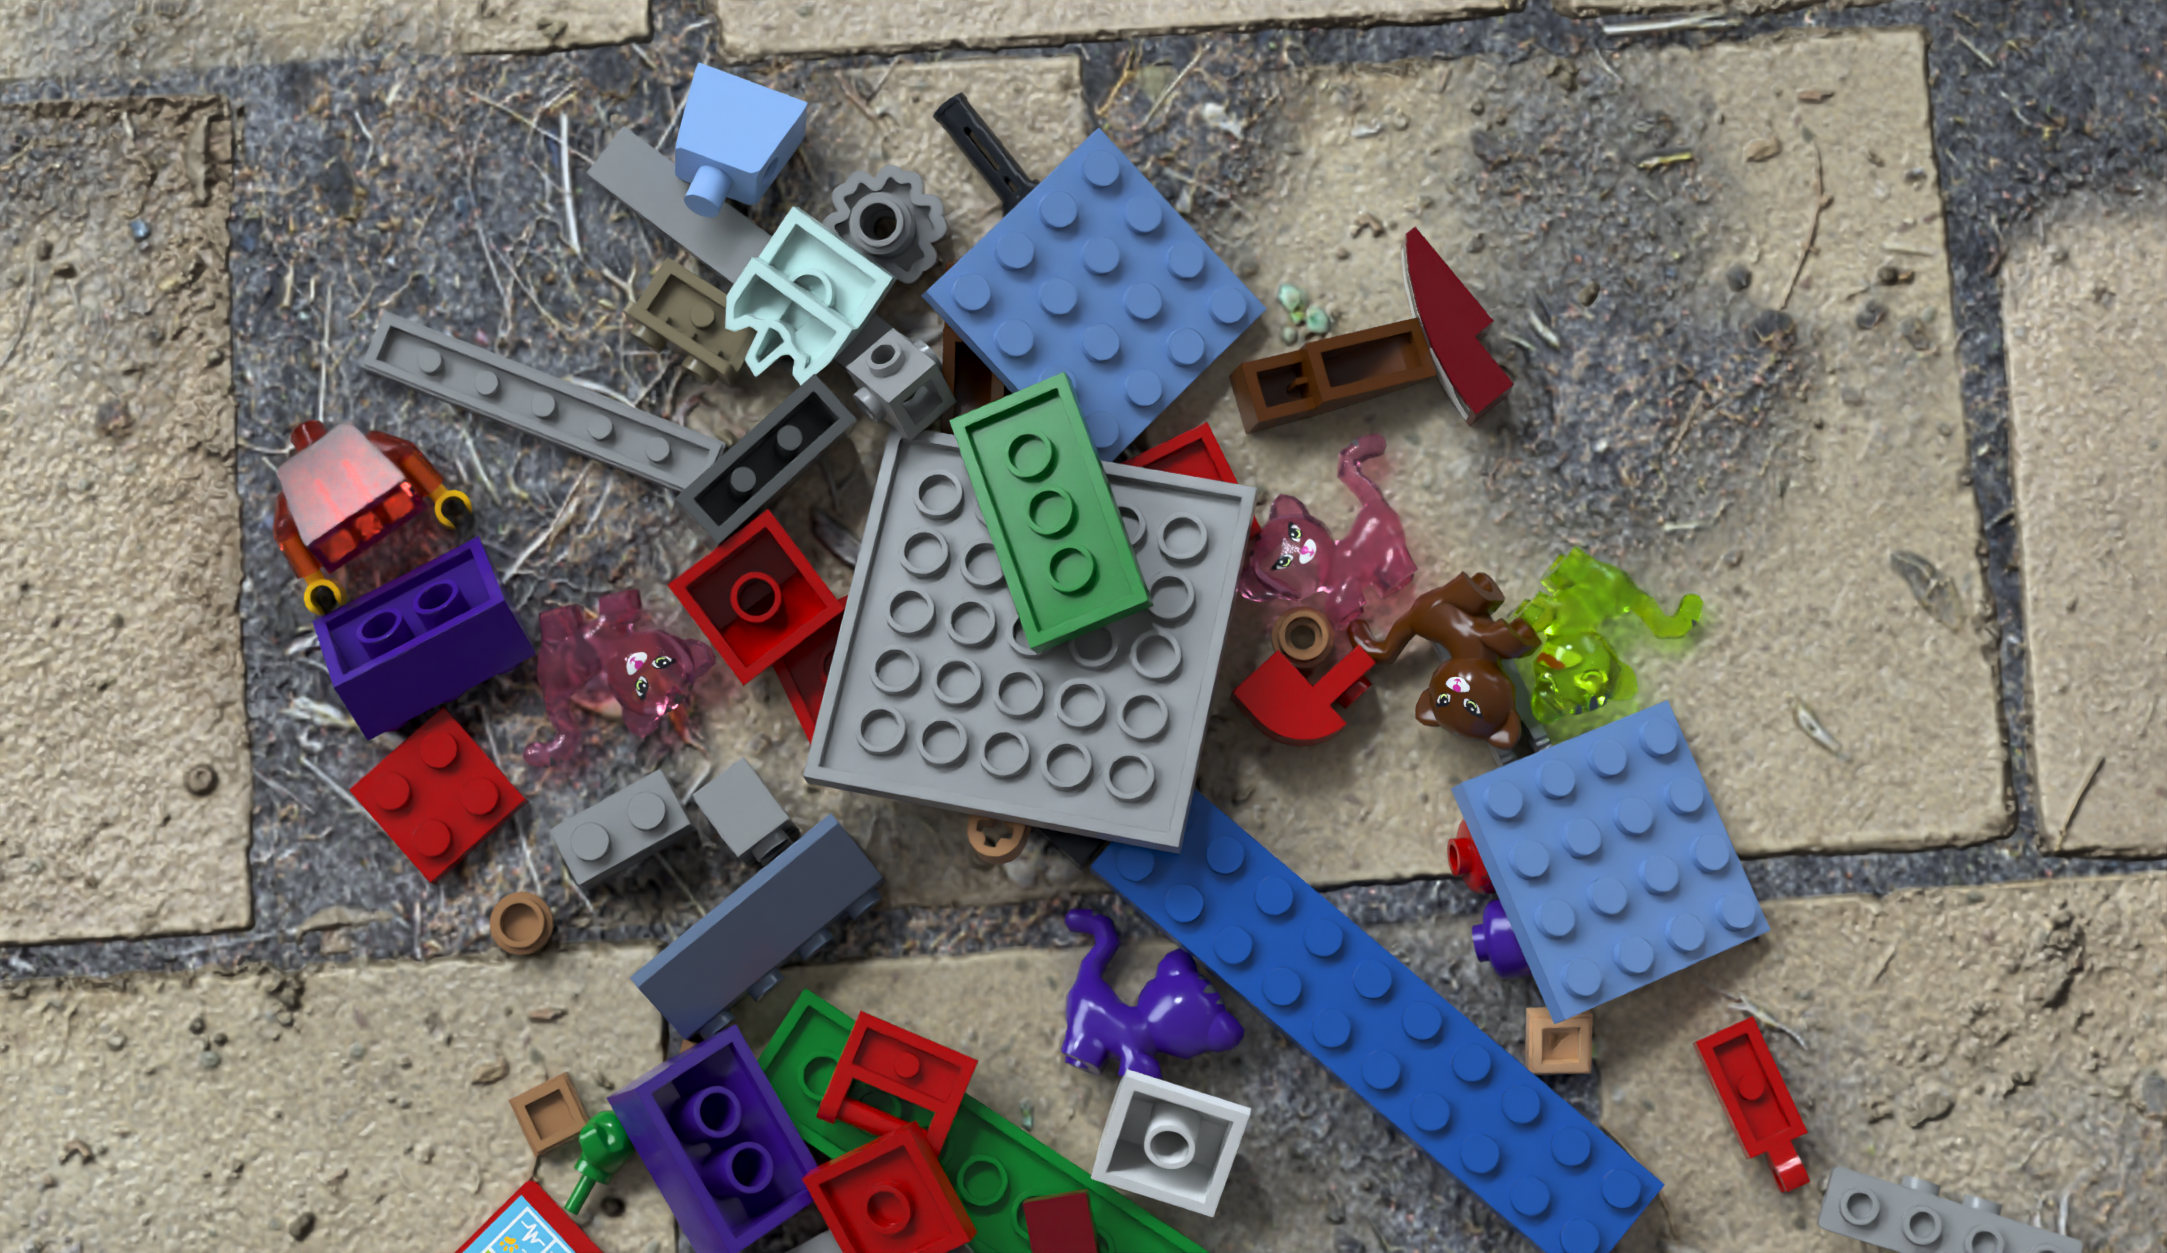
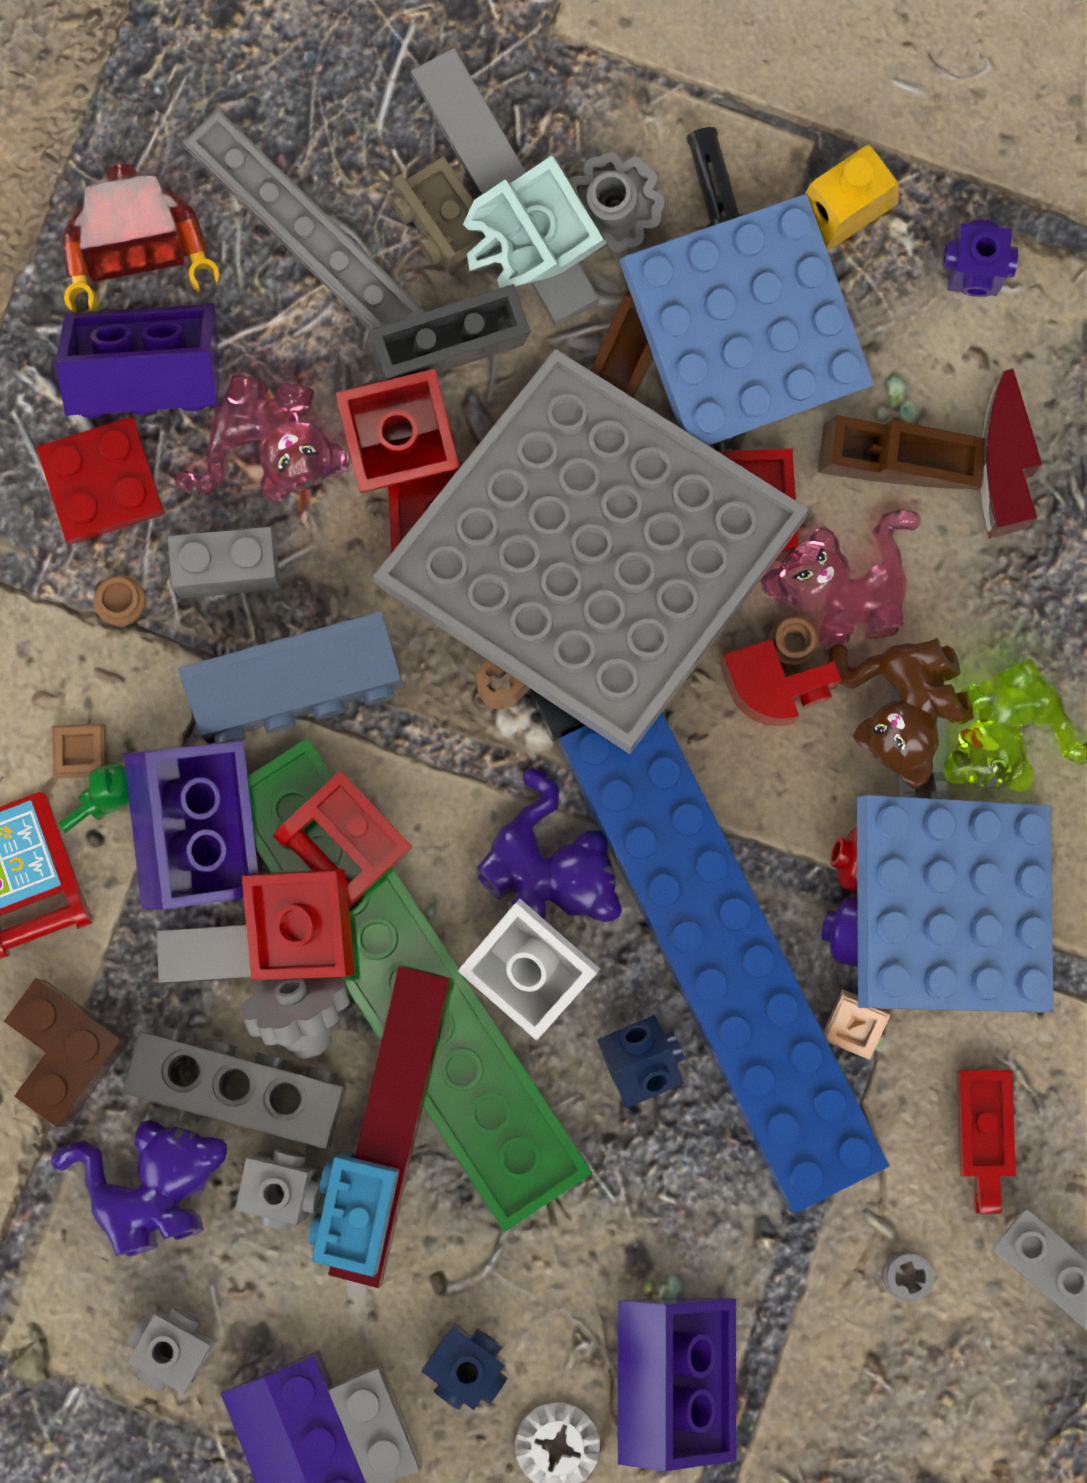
camera: 20 degrees right, 0 degrees up
light blue torso [675,63,808,218] -> none
light grey brick [692,757,799,867] -> none
light grey brick [846,328,957,441] -> none
plate [949,372,1154,654] -> none
none -> dark blue brick [597,1015,685,1108]
none -> yellow torso [805,145,899,252]
none -> dark purple brick [943,219,1018,297]

